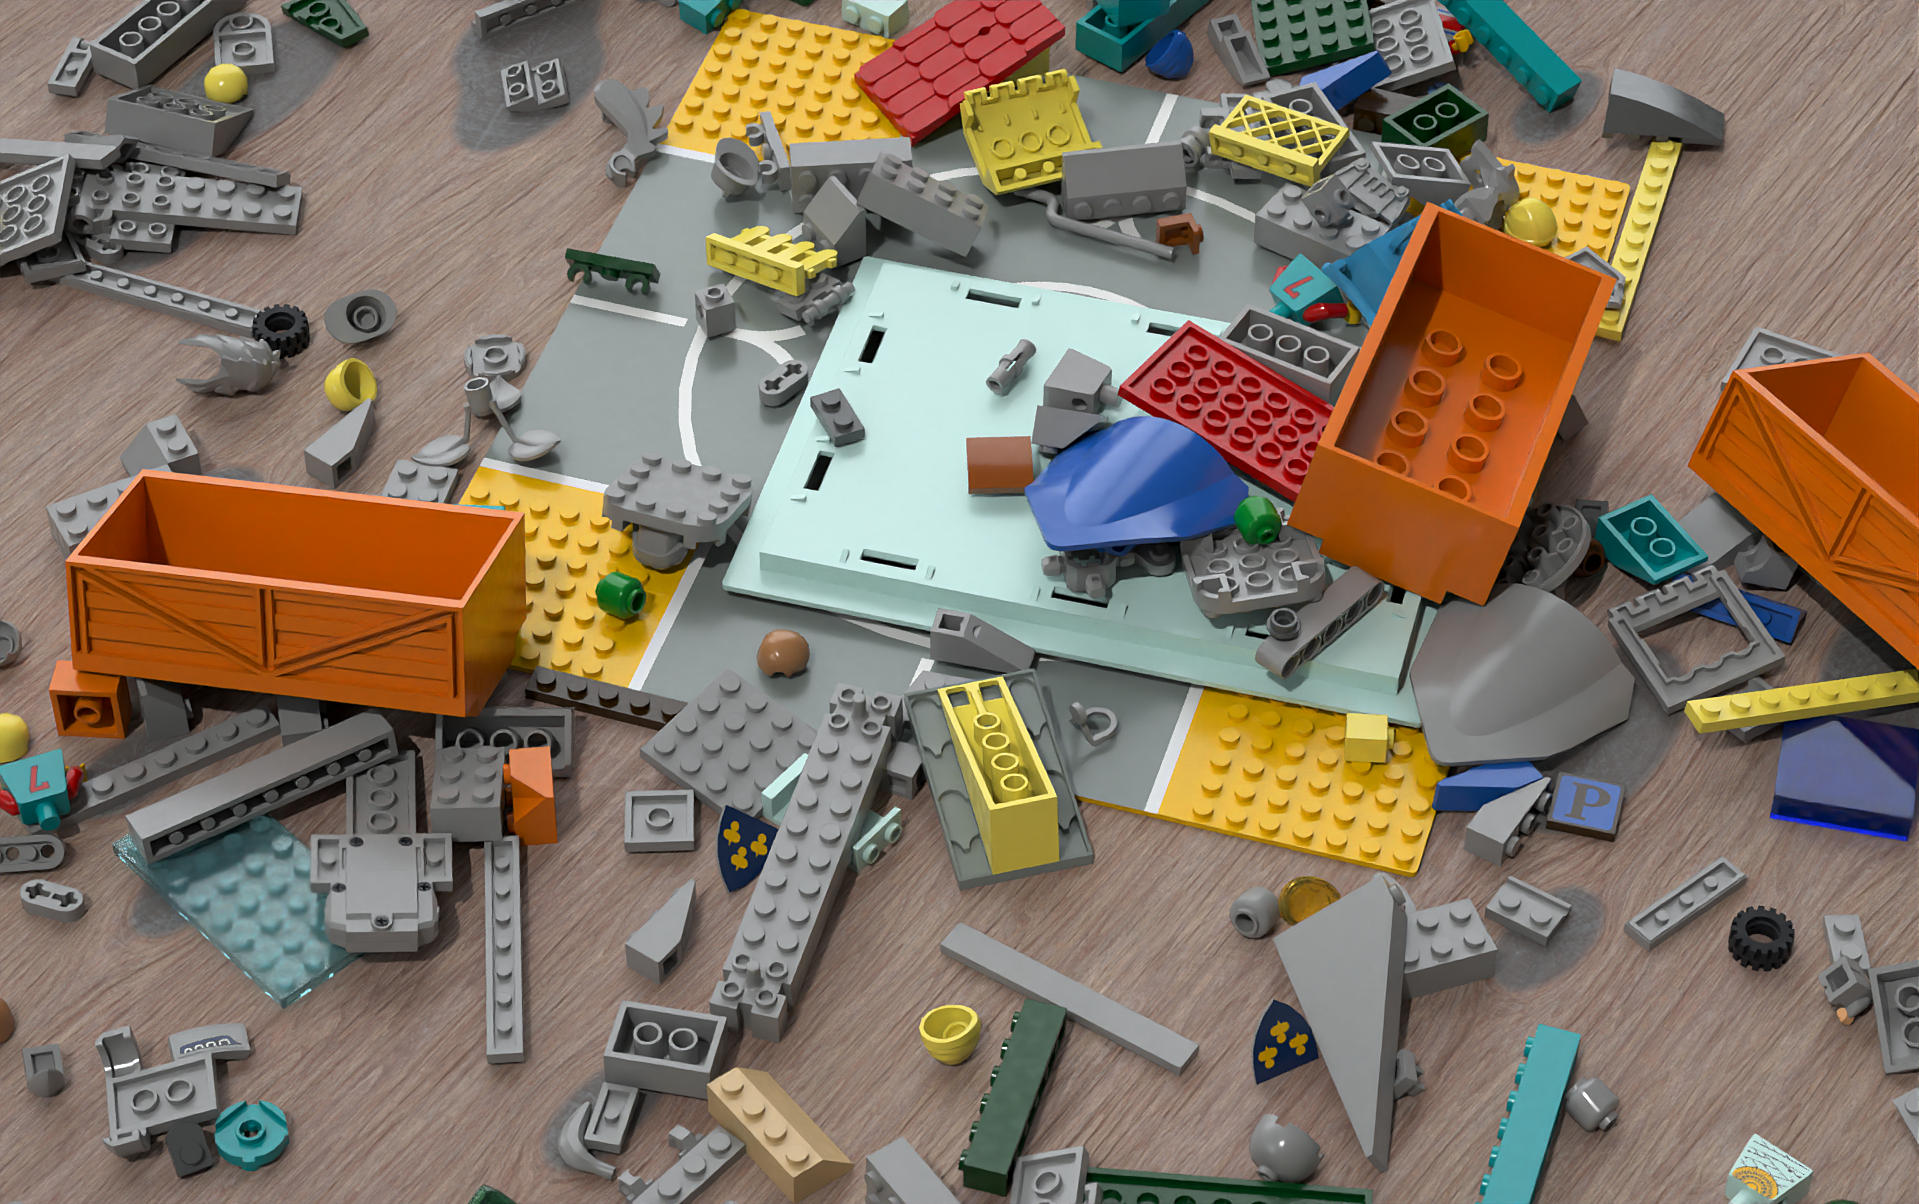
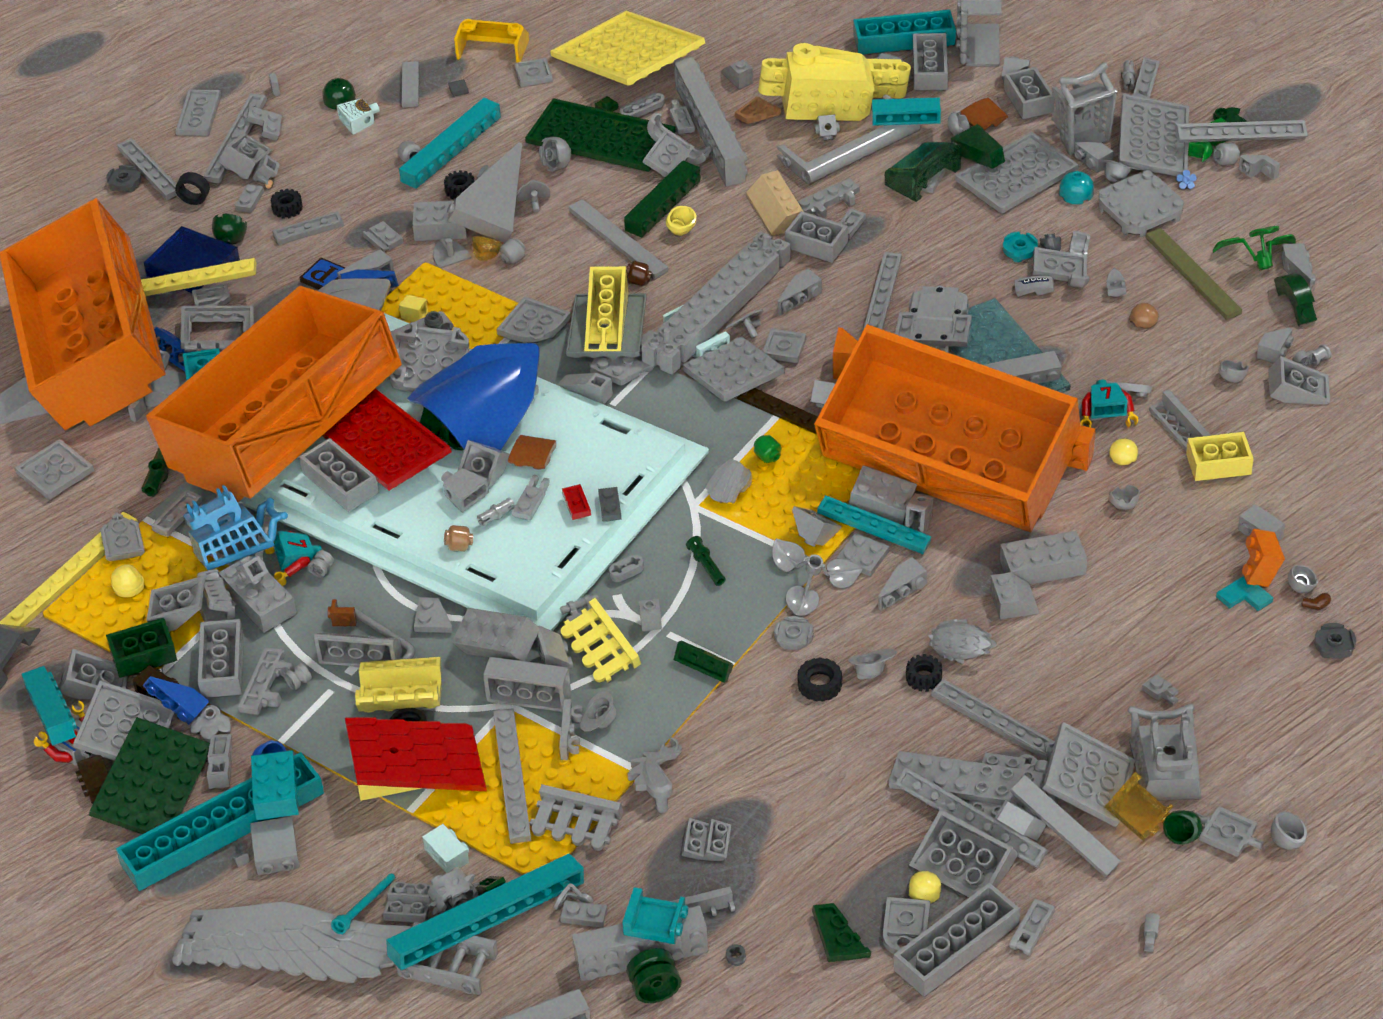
camera: 160 degrees left, 0 degrees up
light grey beam [20,879,85,923] -> none
light yellow hat [324,358,377,412] -> none
light grey piece [558,1102,617,1181] -> none
light grey plate [602,451,753,549] -> none
medium nougat hair [756,629,810,677] -> none
light grey piece [1069,702,1118,746] -> none
light yellow fence [1209,95,1350,187] -> none
green head [1233,496,1282,545] -> none
light grey hips [1454,139,1520,230] -> none
none -> light grey slope [60,649,128,699]
none -> dark green piece [142,448,168,497]
none -> dark green cylinder [212,213,247,246]
none -> light grey wheel [308,550,334,578]
none -> light grey wing [414,597,453,633]
none -> black tyre [444,170,475,199]
none -> medium nougat head [444,525,473,552]
none -> light grey plate [493,709,531,844]
none -> light grey plate [497,297,571,343]
none -> light grey hinge [512,475,549,520]
none -> light grey fence [529,784,623,851]
none -> red plate [562,484,591,520]
none -> reddish brown head [626,261,652,286]
none -> dark green pin [686,536,726,586]
none -> light grey slope [792,506,842,547]
none -> black tyre [797,657,842,702]

